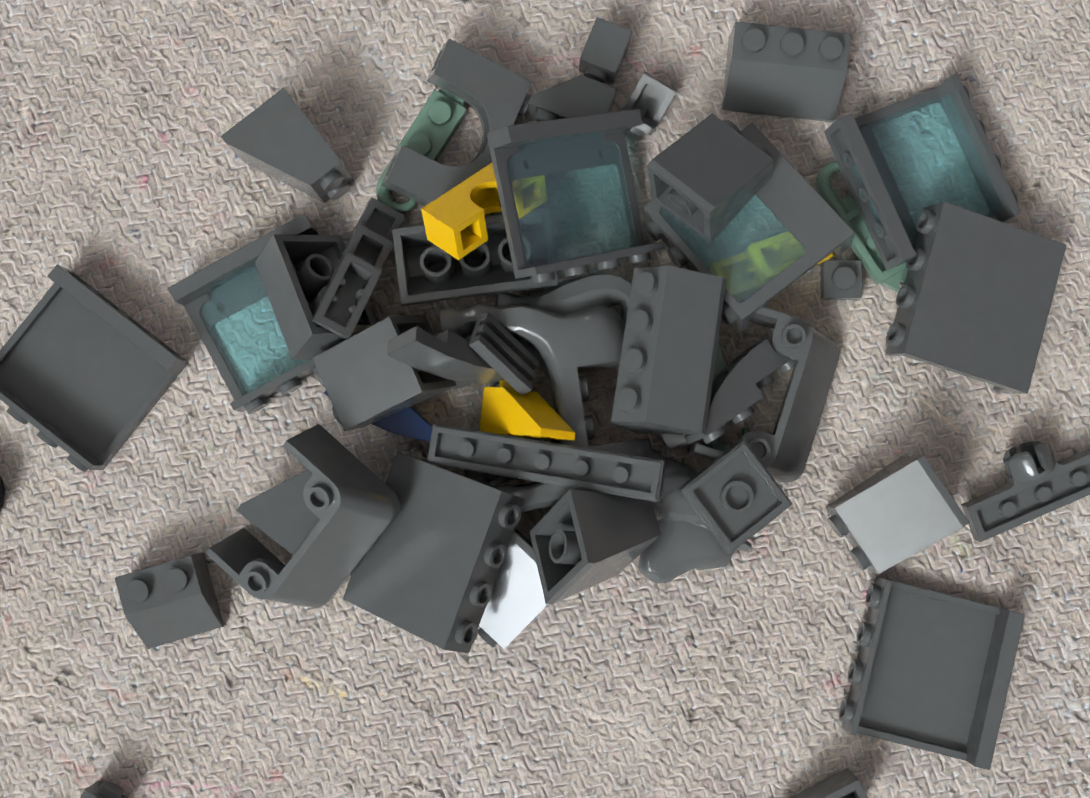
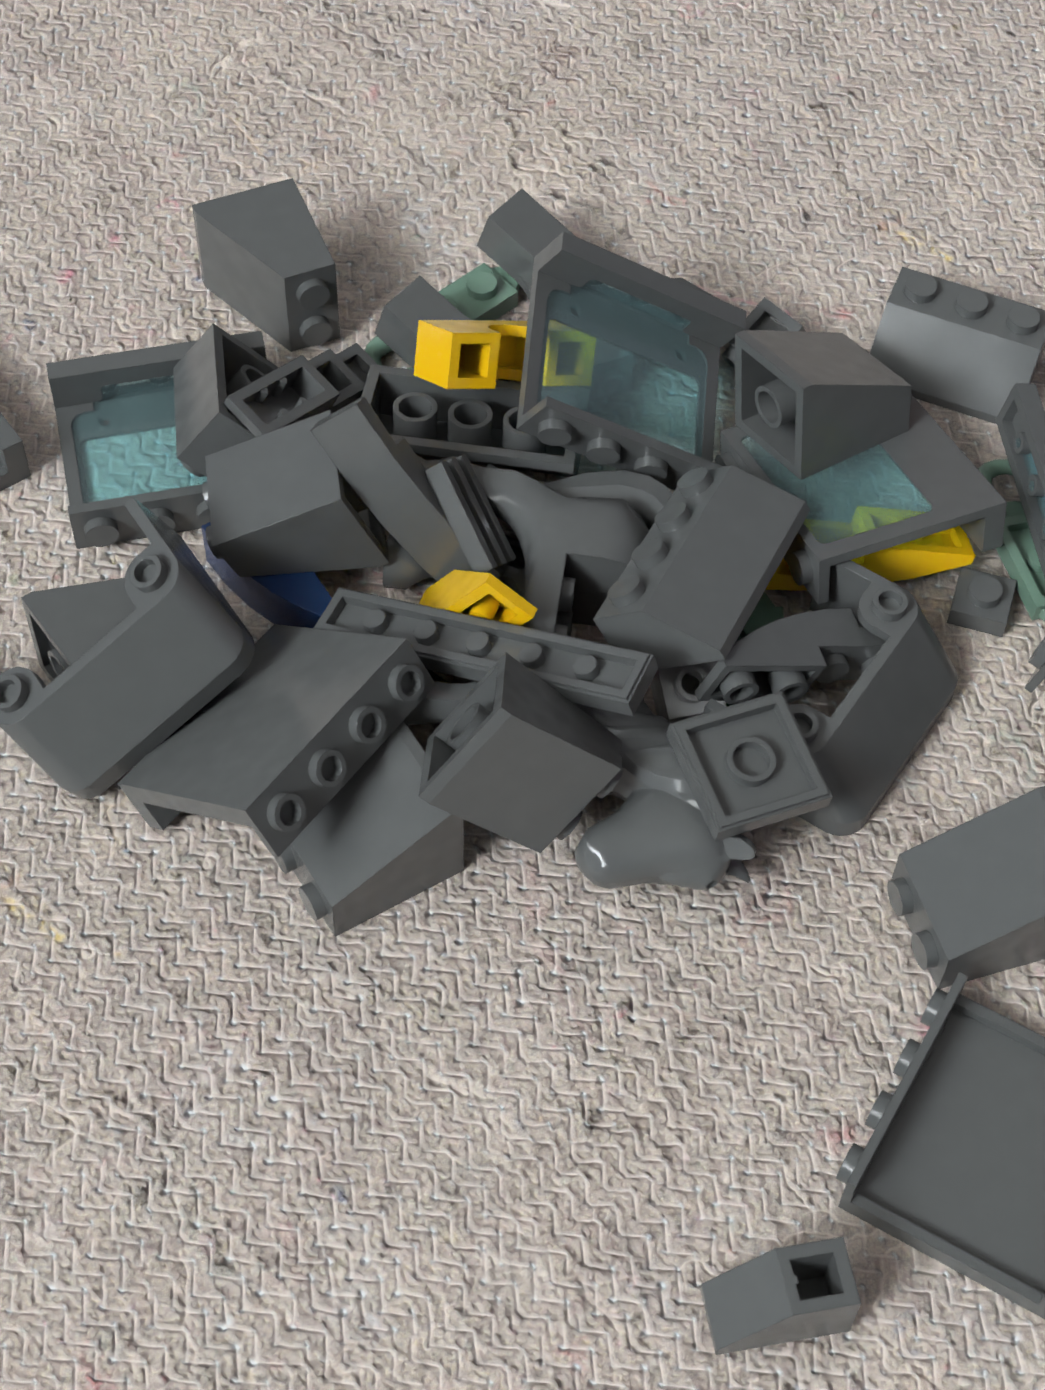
camera: 15 degrees right, 30 degrees down
dark grey brick [579,17,632,85] -> none

